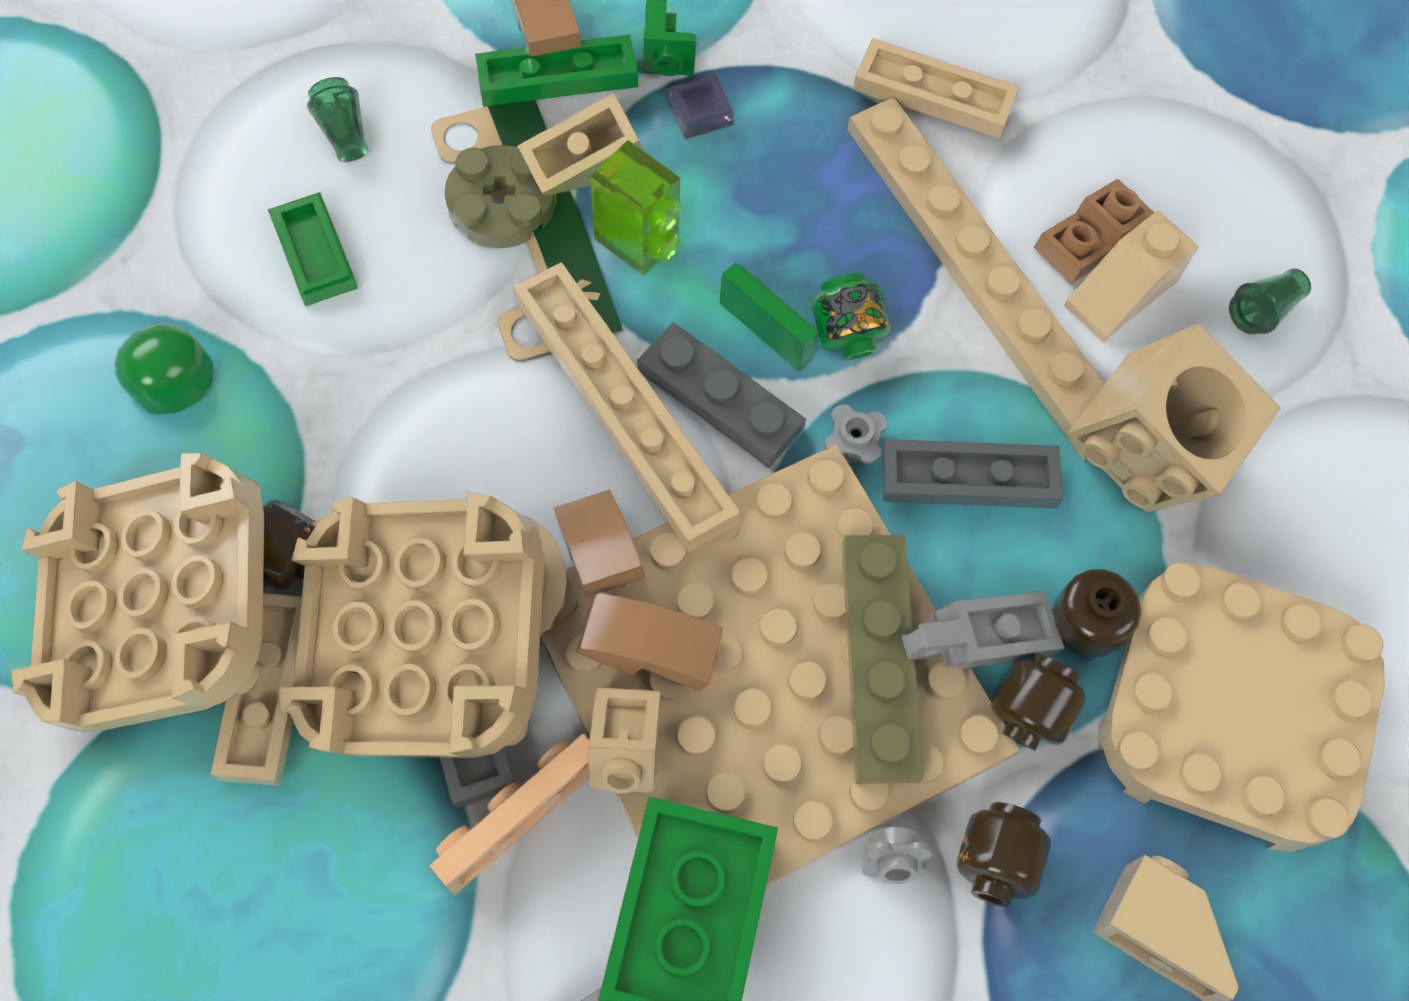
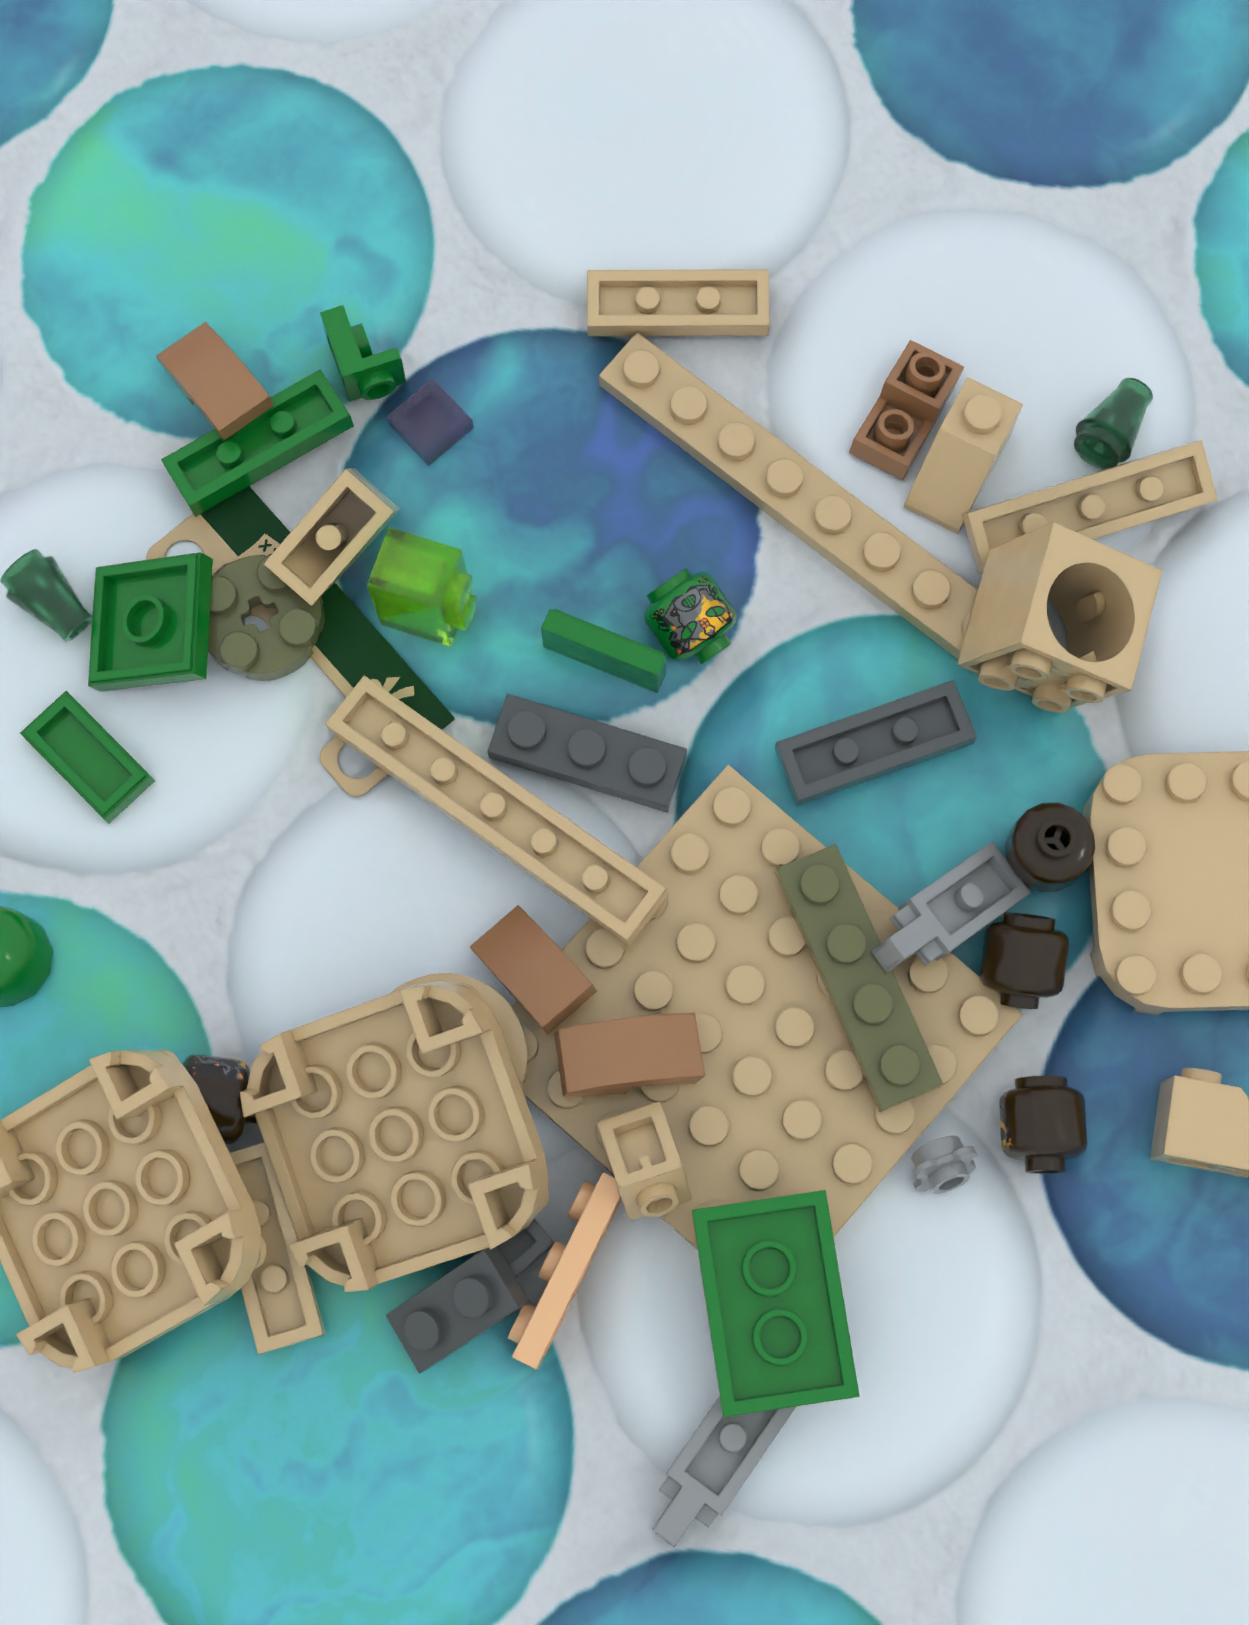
camera: 15 degrees left, 10 degrees up
light grey plate [824,404,887,464] -> none
none -> green tile [88,552,213,692]
none -> dark grey plate [386,1246,530,1374]
none -> tan plate [962,440,1218,574]

